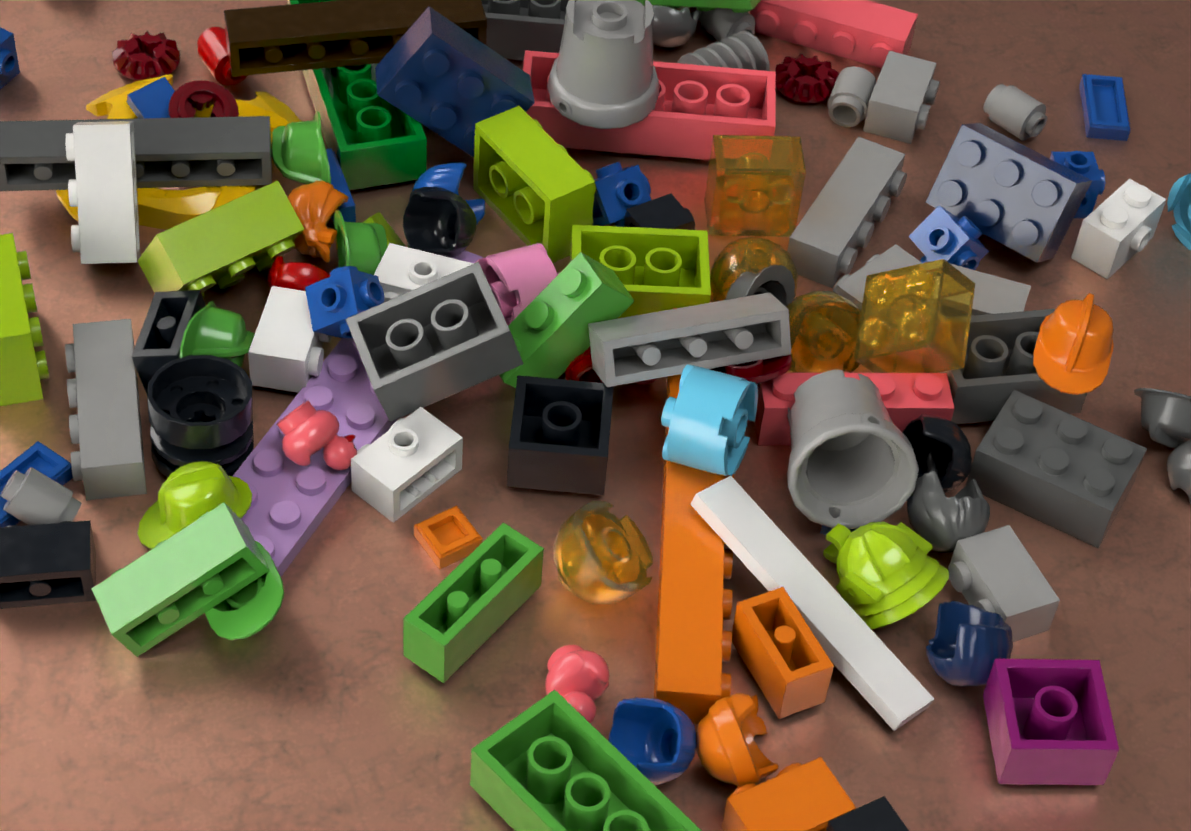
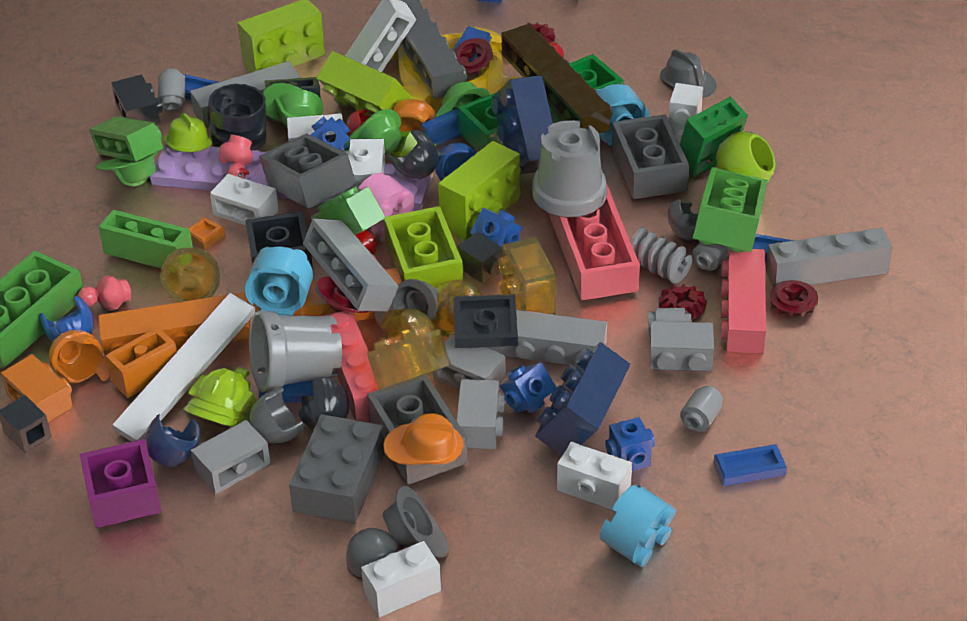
camera: 80 degrees right, 5 degrees down
none -> black plate [454,294,518,348]

